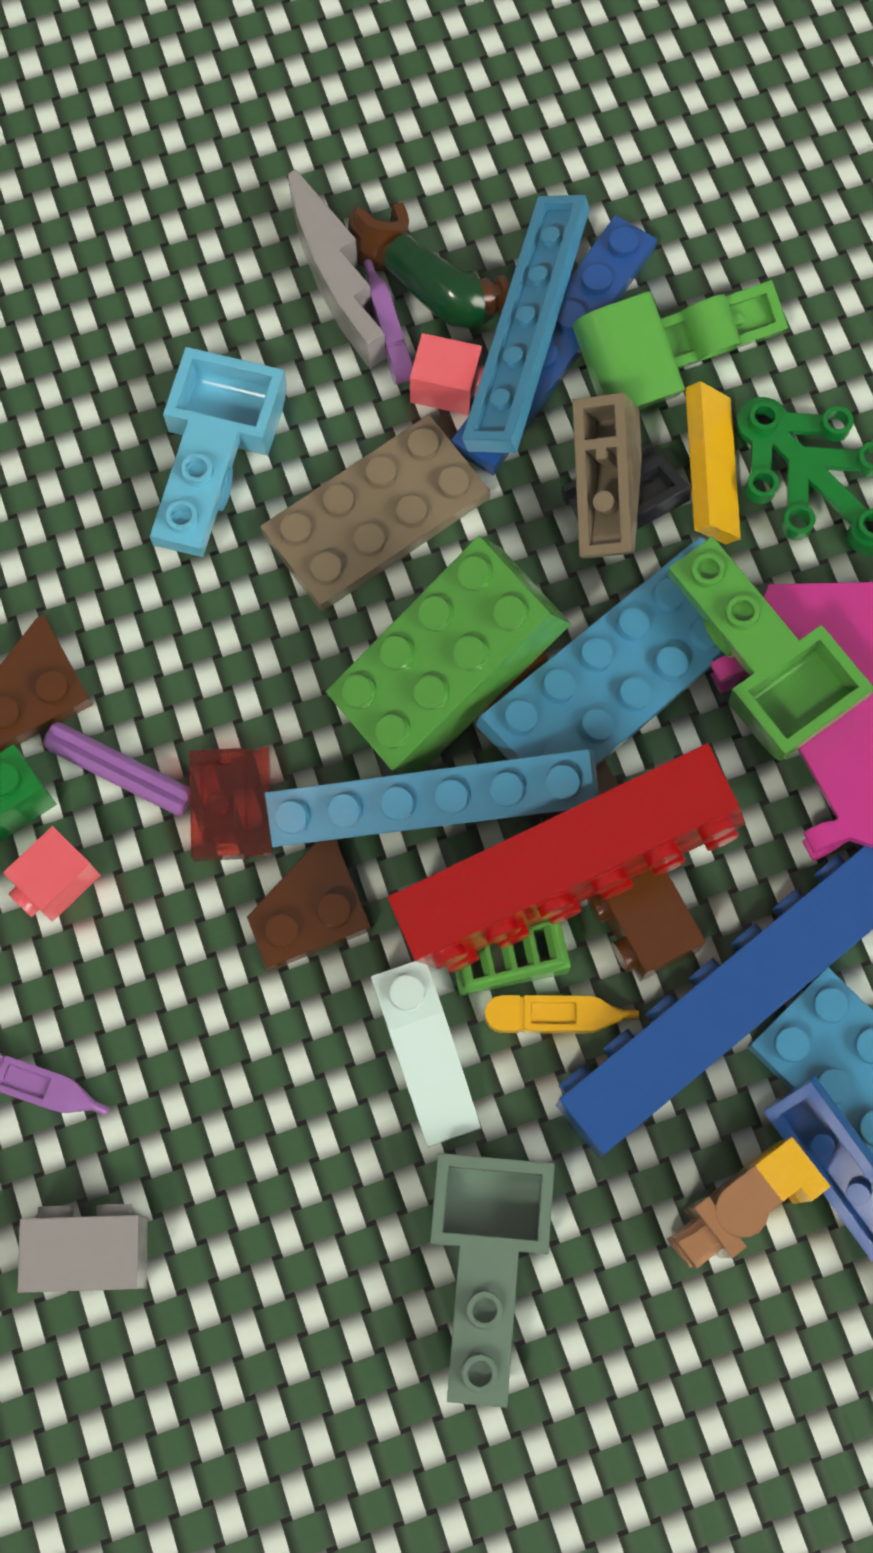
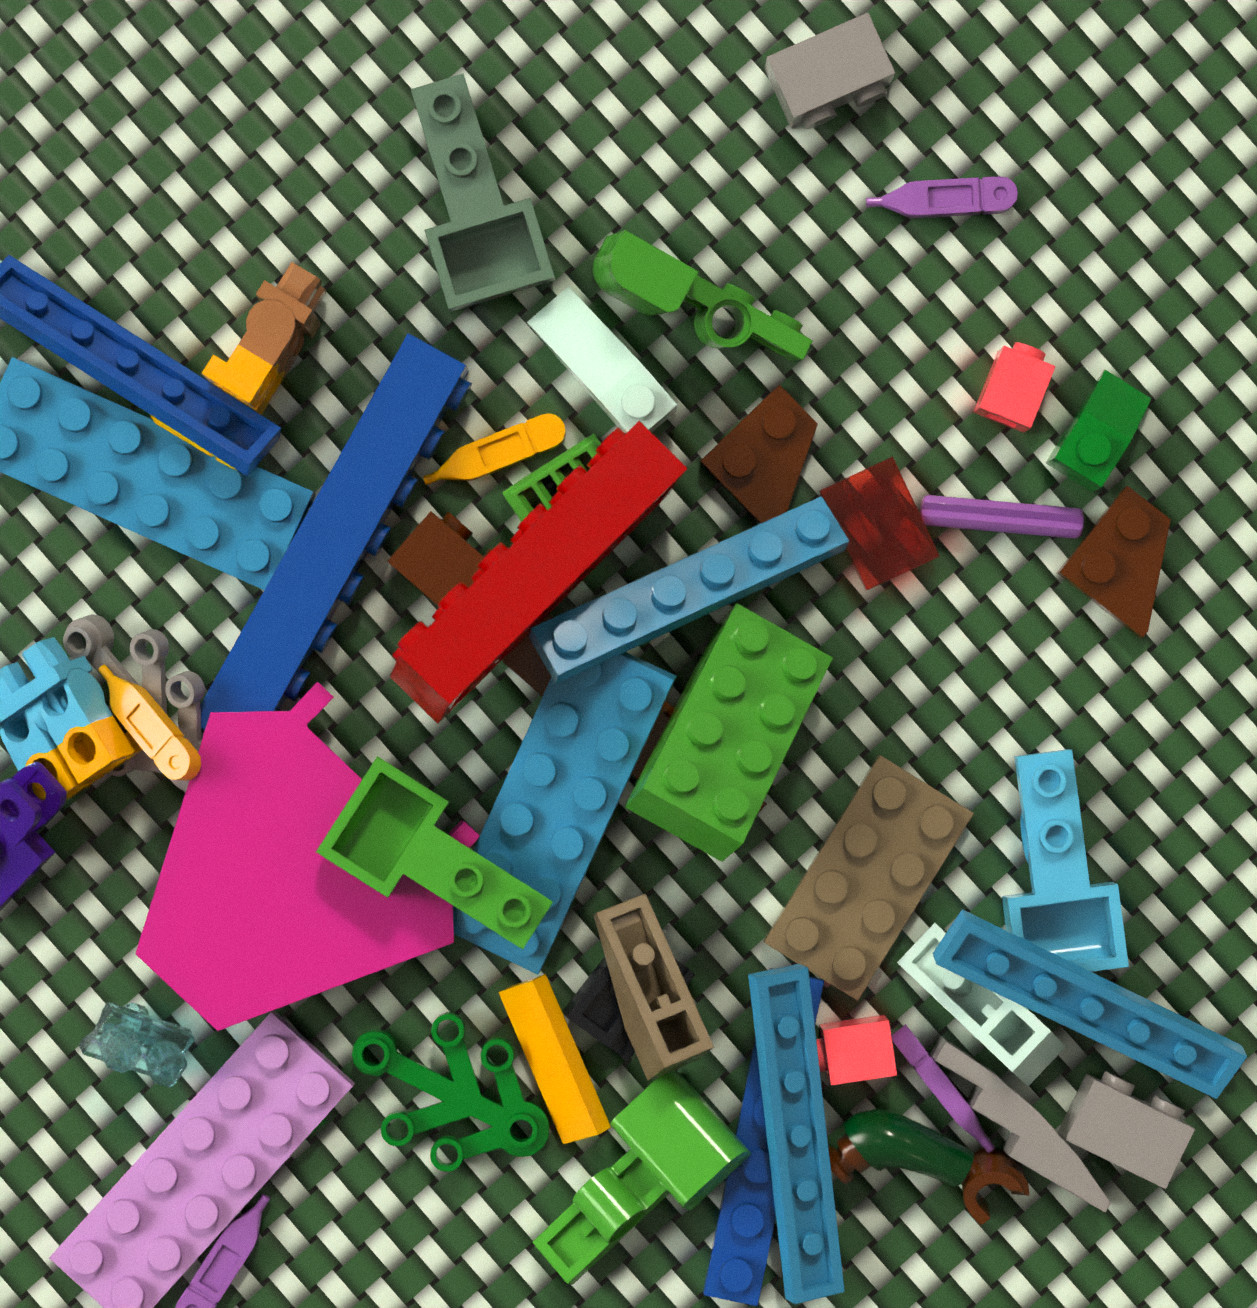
camera: 155 degrees right, 15 degrees up
none -> bright green plate [593,230,813,361]
none -> light aqua slope [897,923,1066,1086]
none -> dark azure plate [933,909,1247,1099]
none -> light grey brick [1058,1071,1195,1189]

